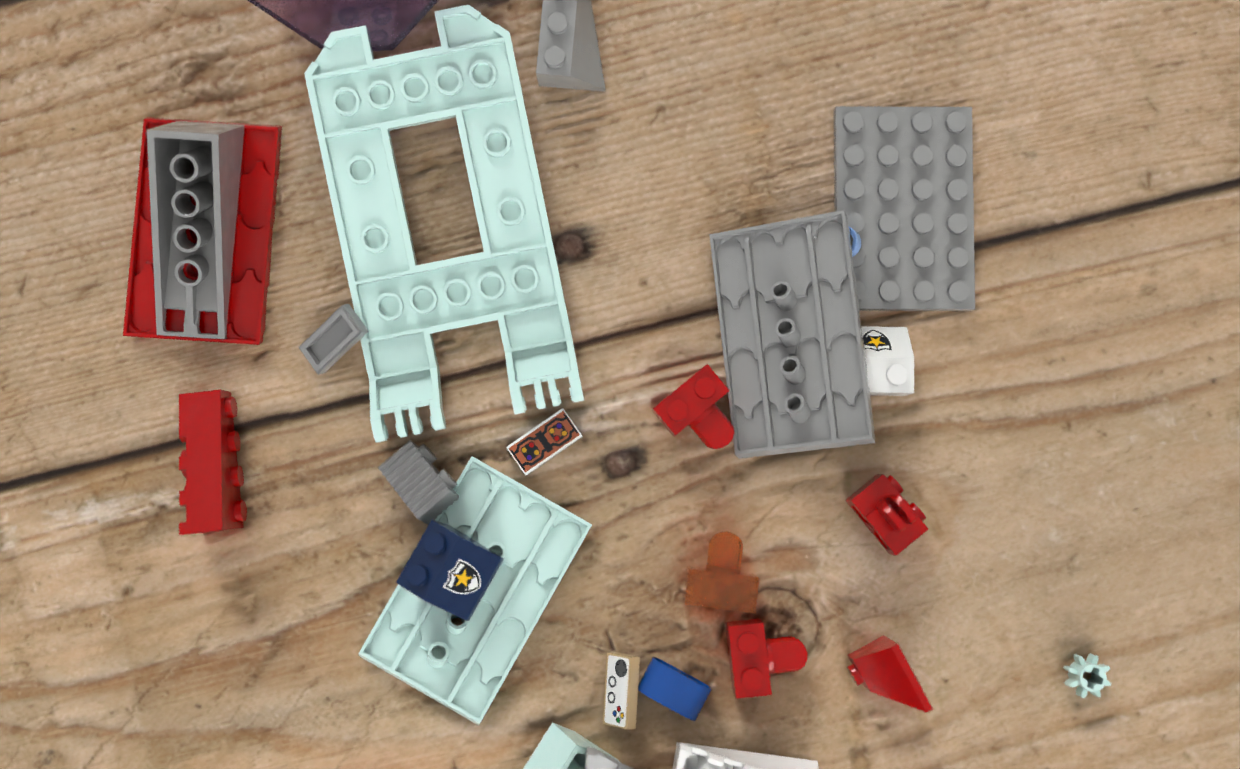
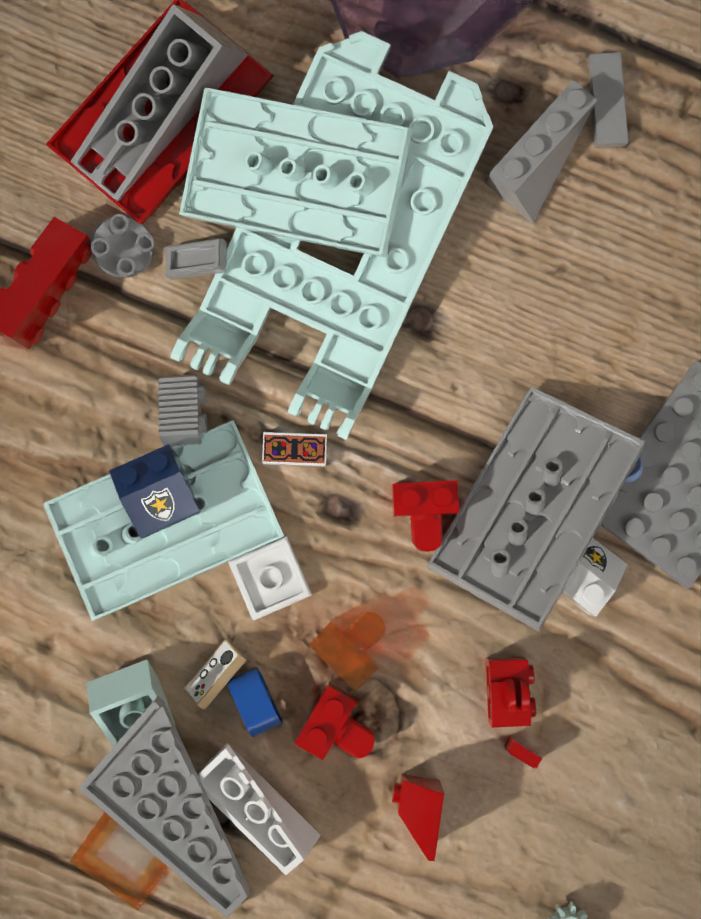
camera: 30 degrees right, 0 degrees up
none -> light grey dish [90,214,154,278]
none -> light aqua piece [179,87,412,258]
none -> white tile [228,537,312,621]
none -> red tile [504,737,542,769]

